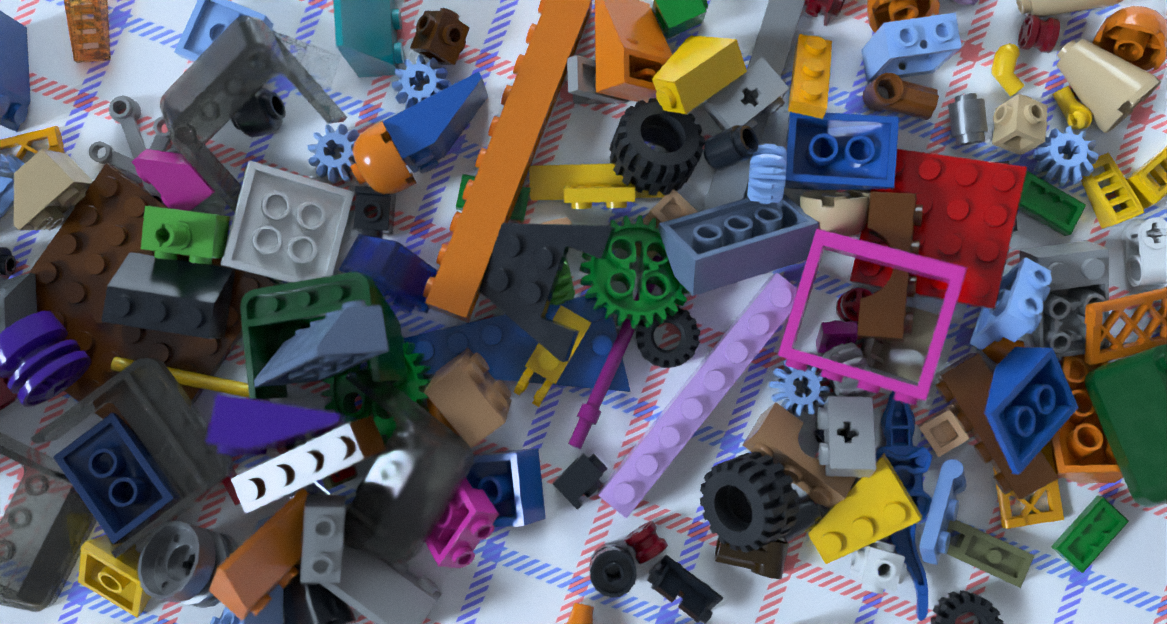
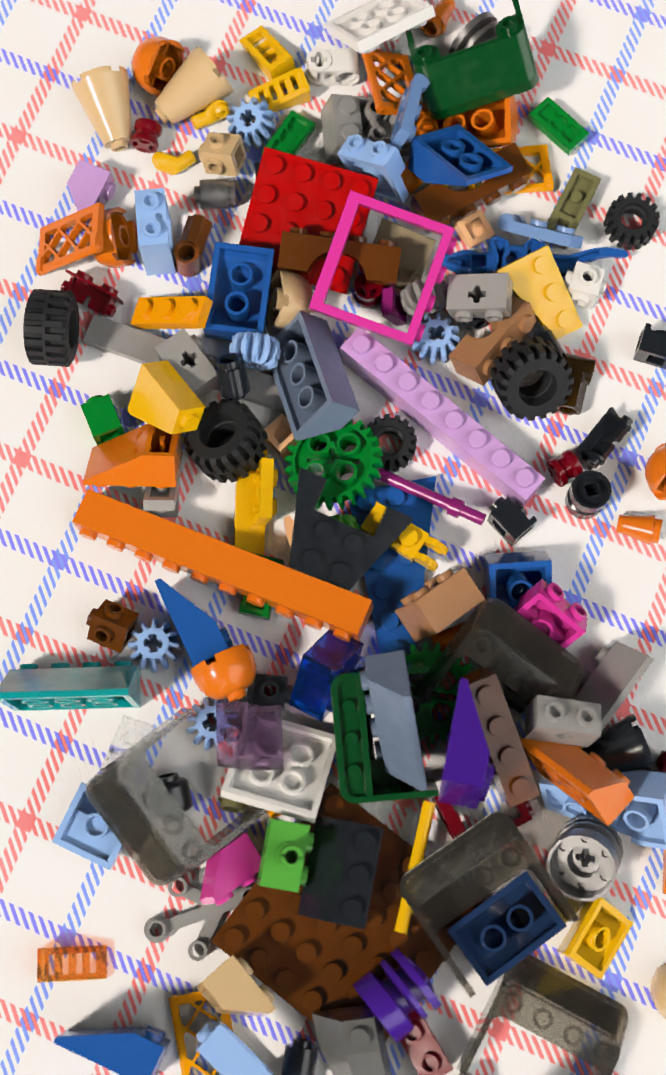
camera: 90 degrees left, 10 degrees down
none -> clear purple slope [216,702,284,770]
none -> medium blue plate [389,73,429,151]

